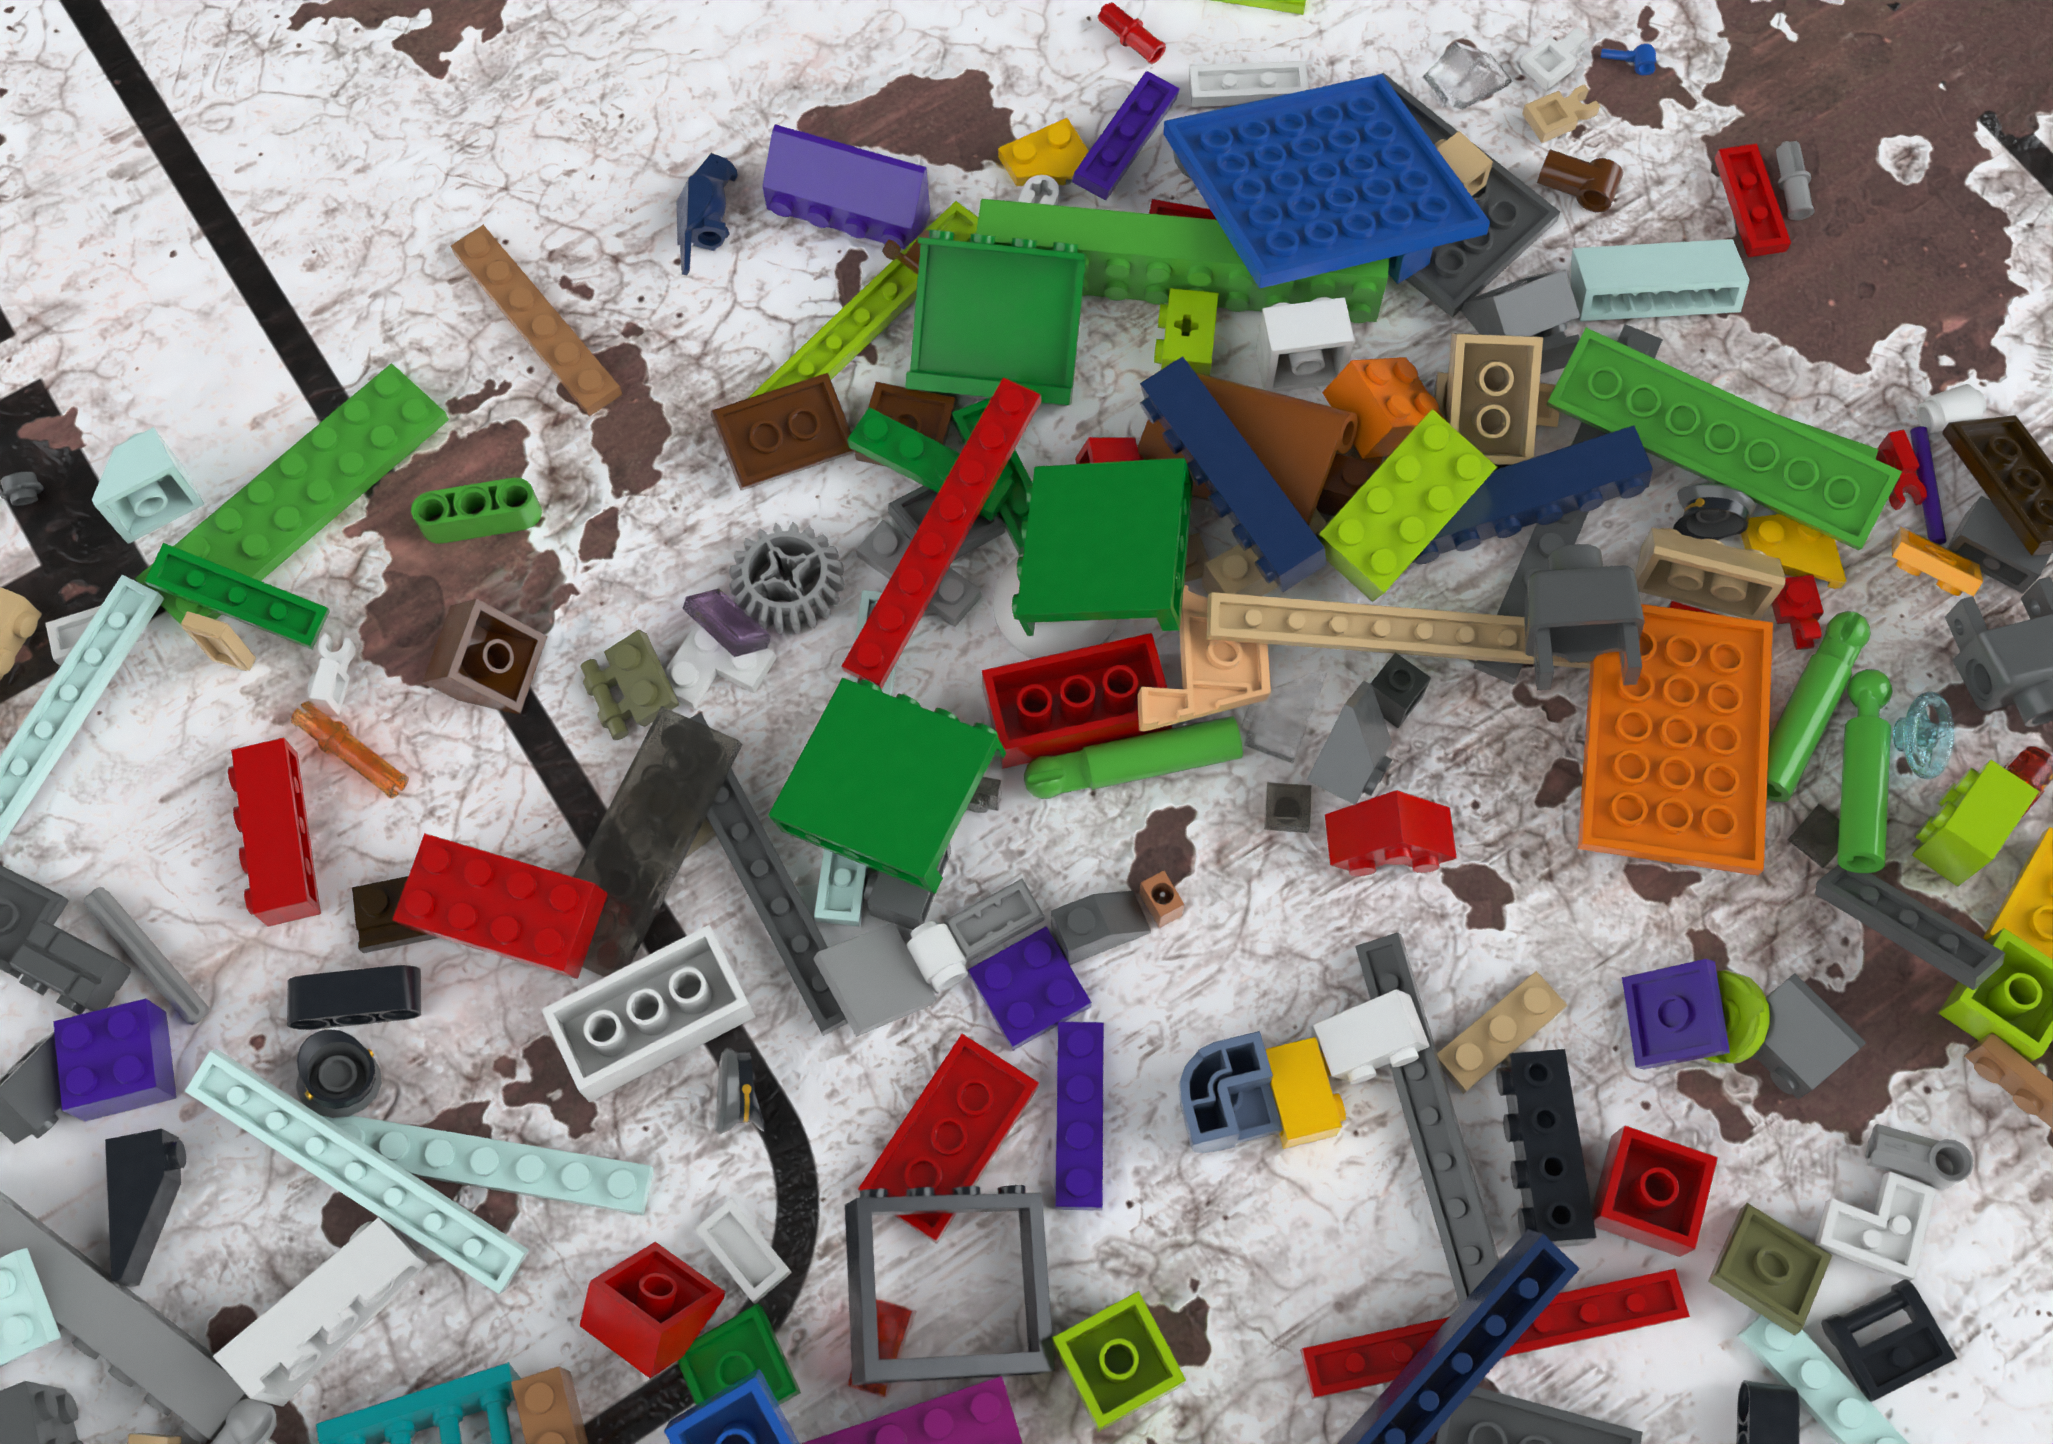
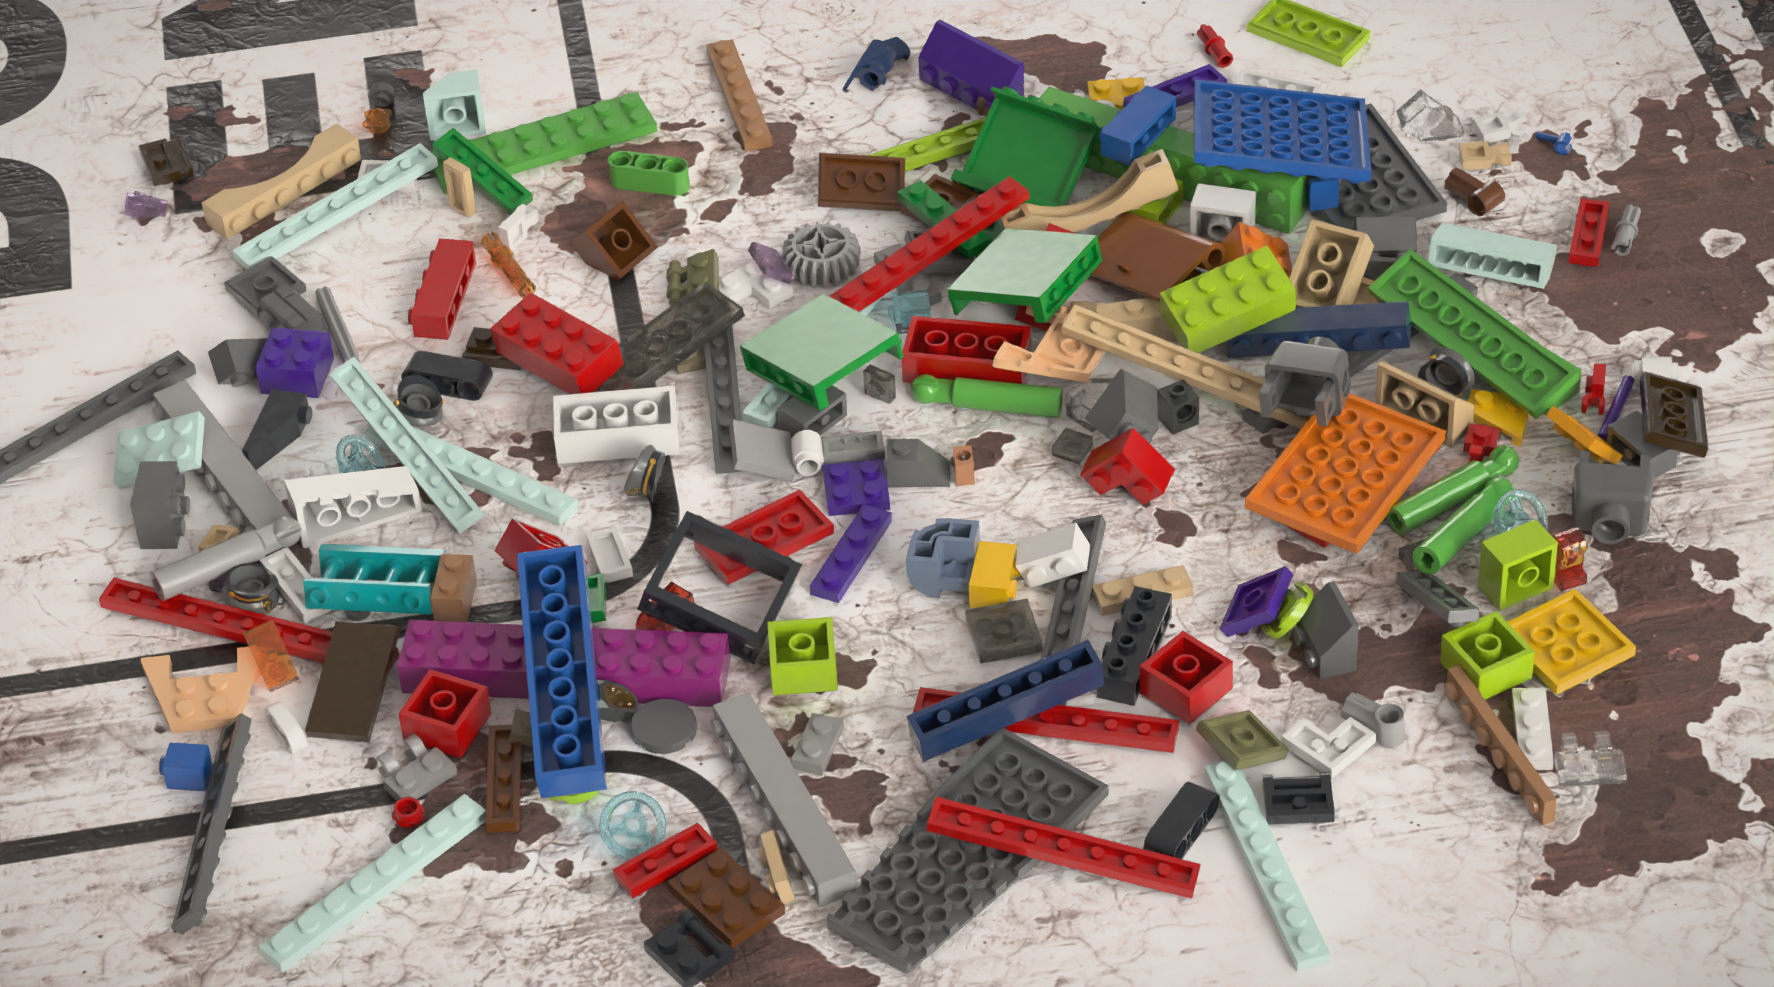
camera: 25 degrees right, 25 degrees down
dark blue brick [1140,356,1327,592] -> none
tan brick [1434,131,1493,196] -> none
none -> clear light blue piece [336,434,386,474]
none -> clear orange plate [363,108,392,133]
none -> clear light blue brick [887,289,931,334]
none -> clear smoke plate [965,598,1043,664]
none -> tan arch [1000,149,1179,232]
none -> blue brick [1099,85,1176,166]

